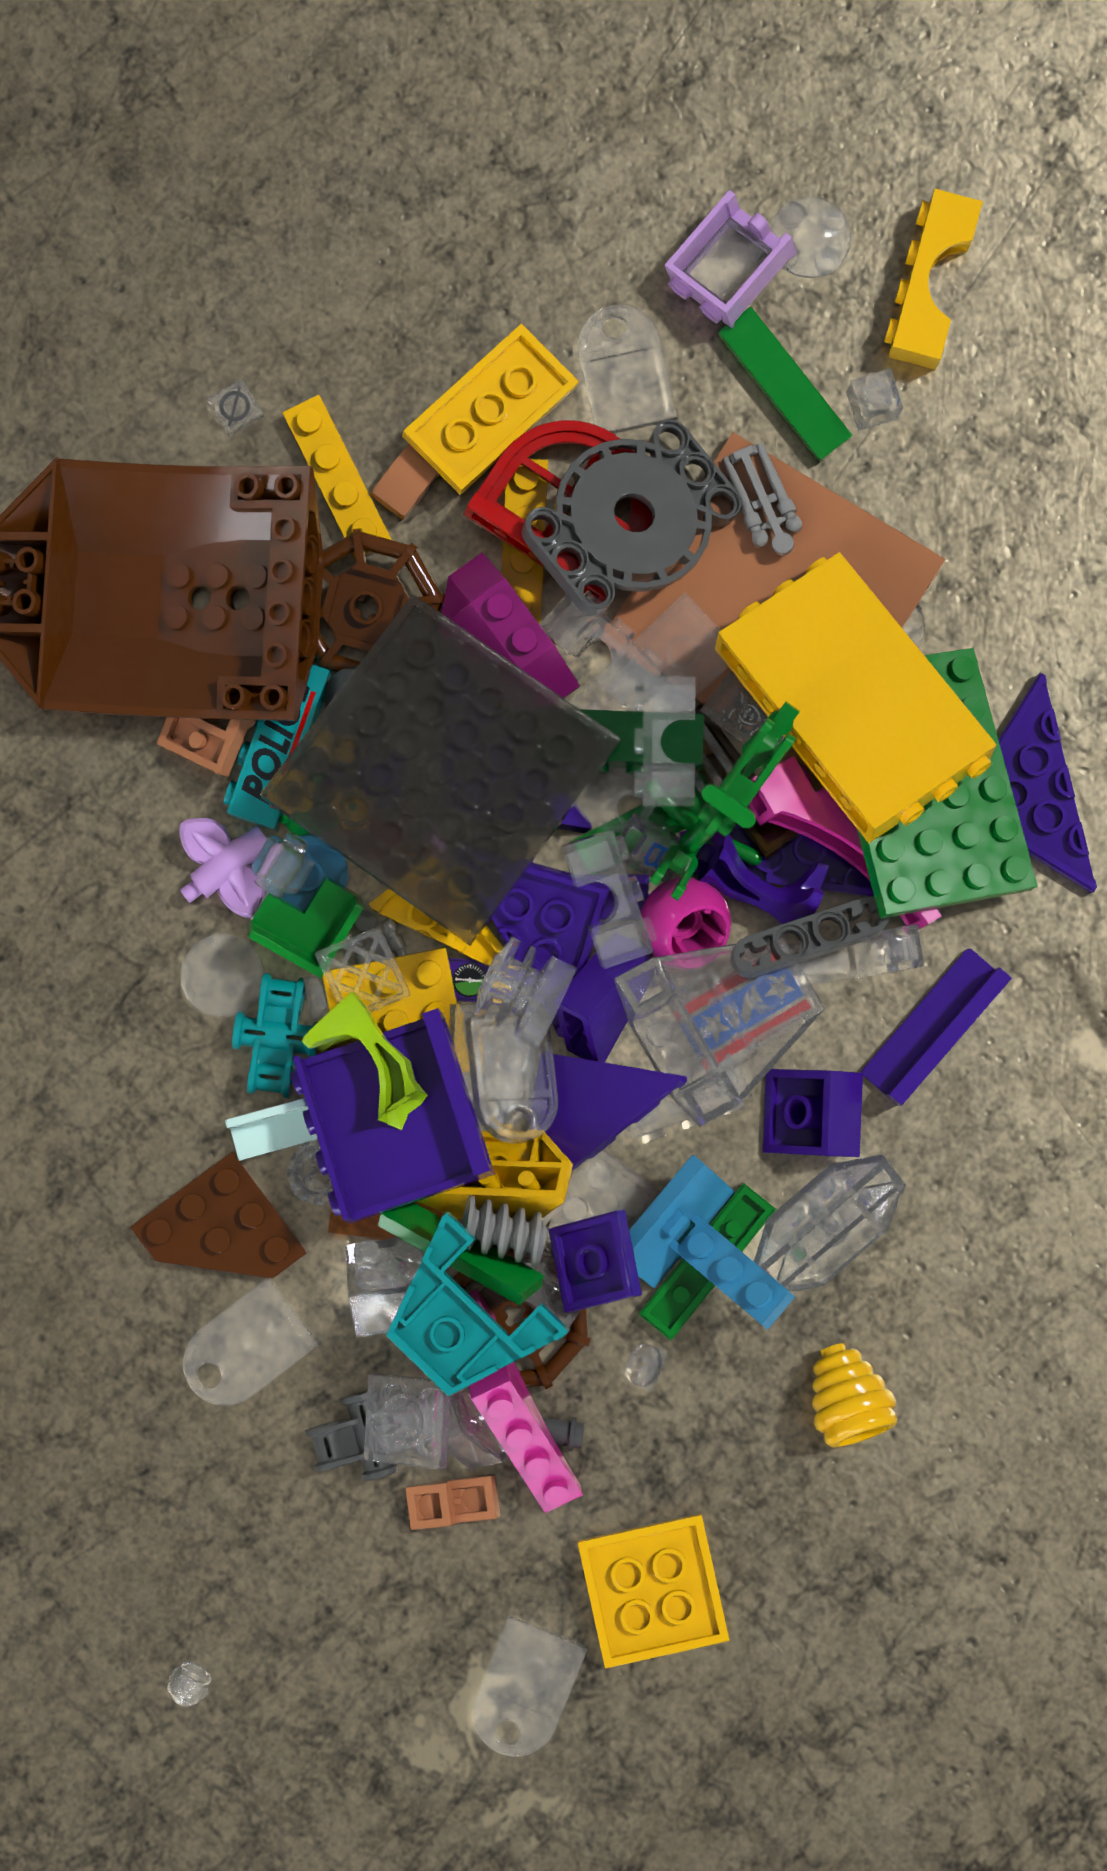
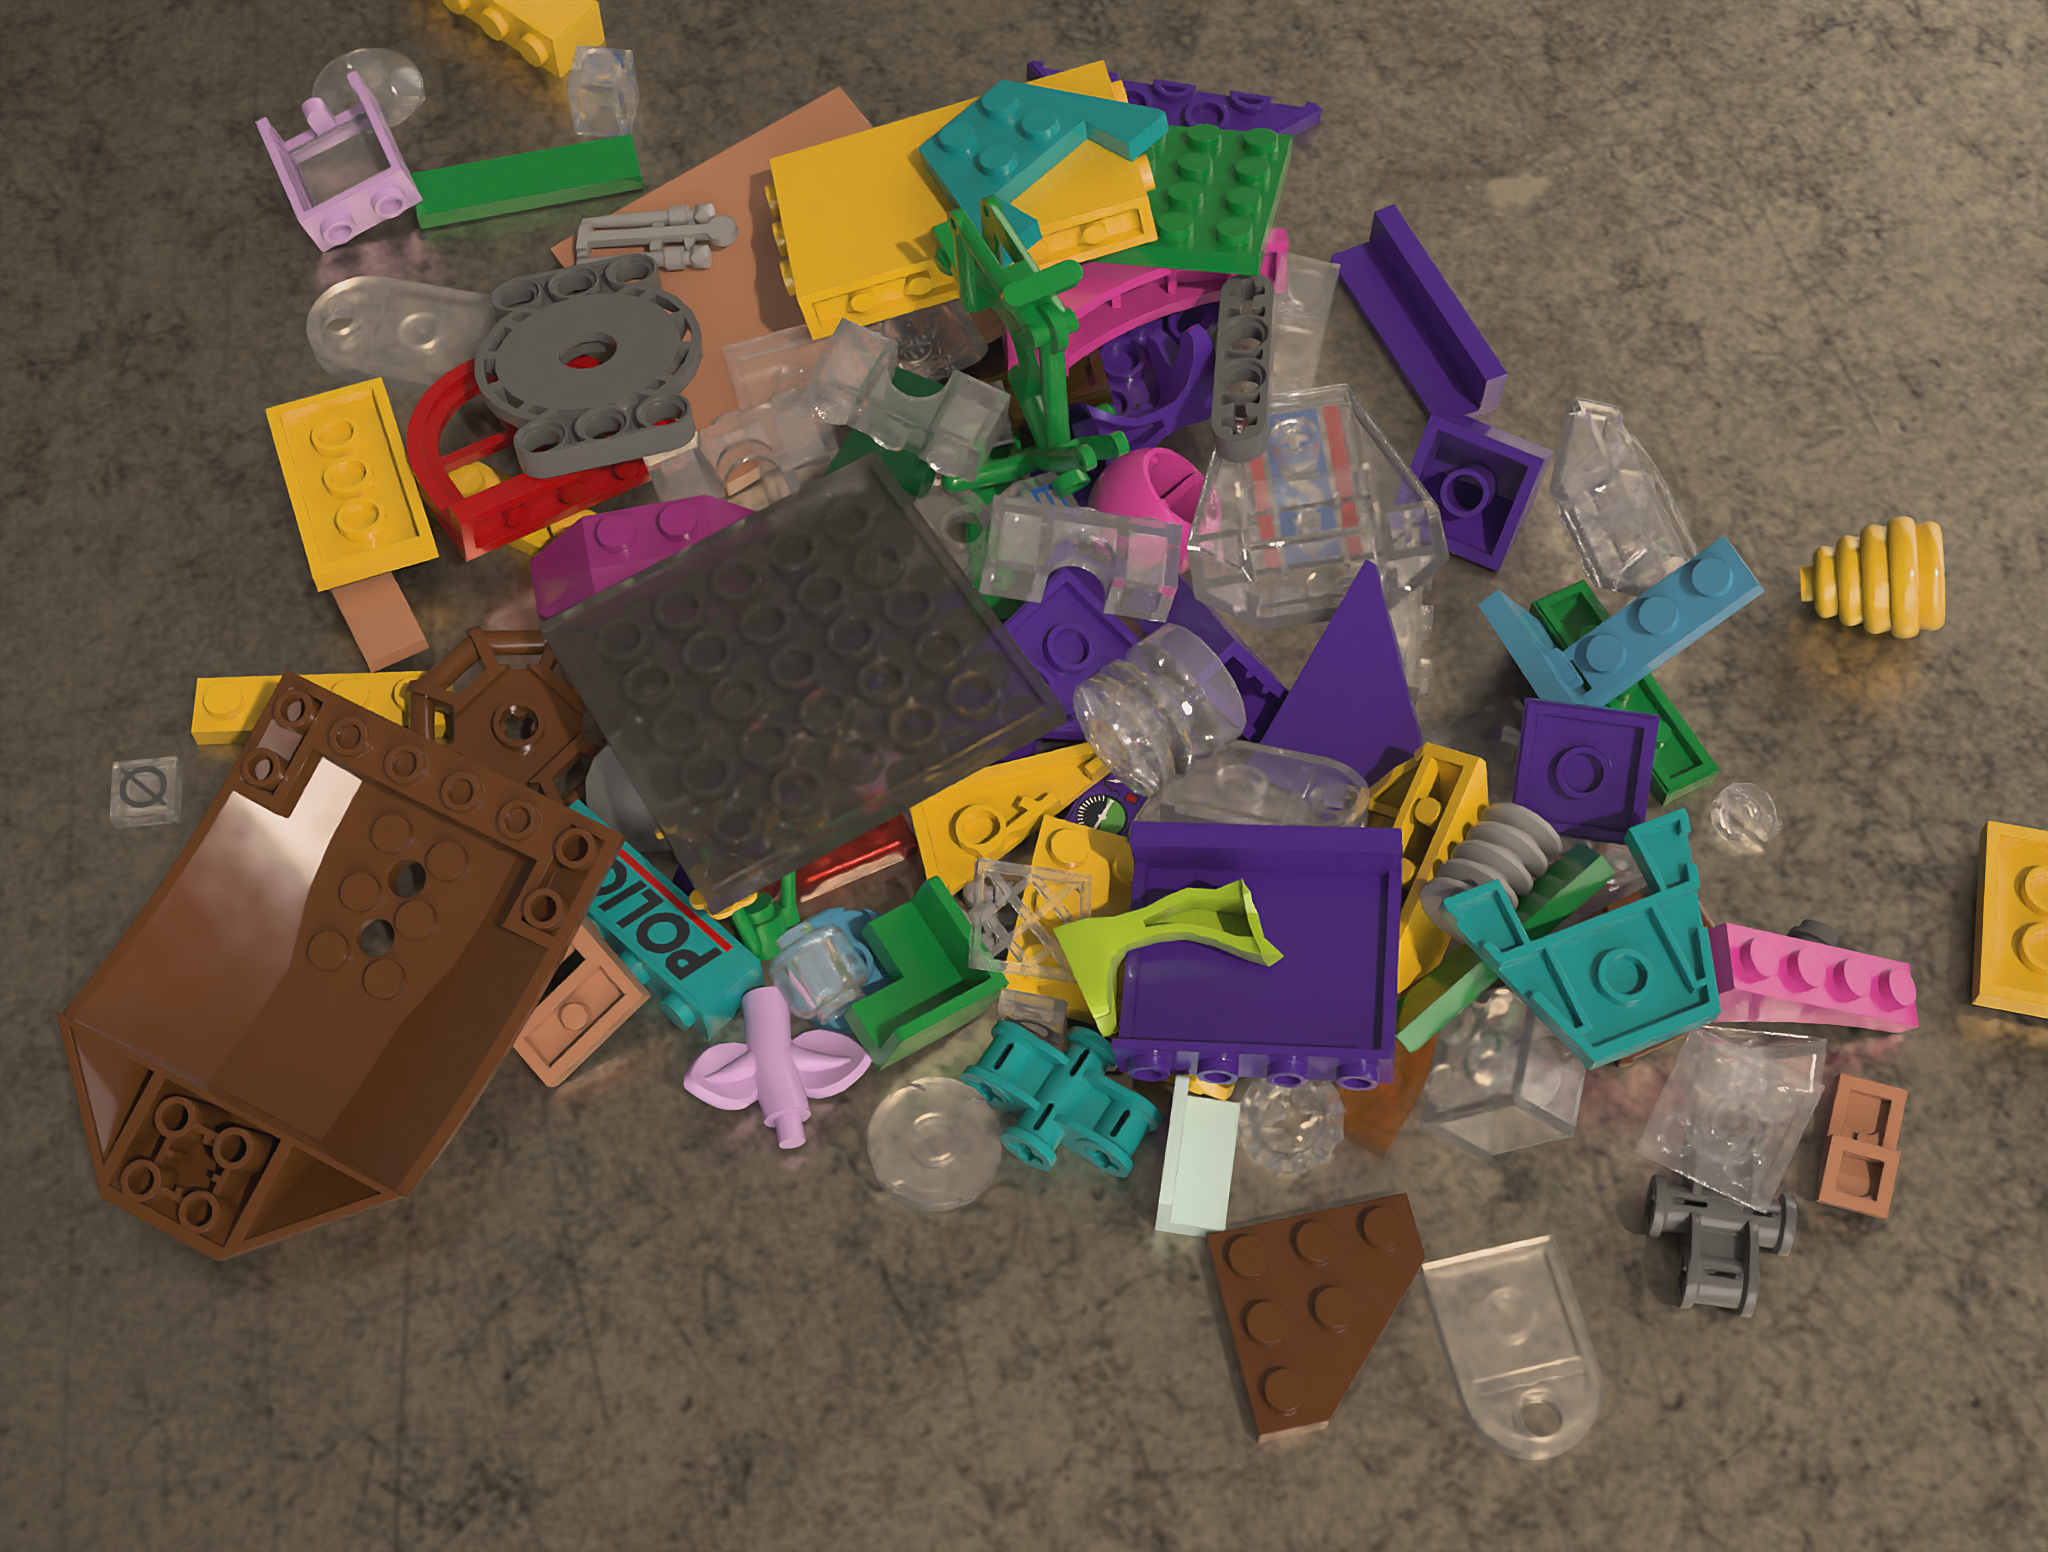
camera: 65 degrees left, 25 degrees down
none -> teal wing [918,79,1169,268]

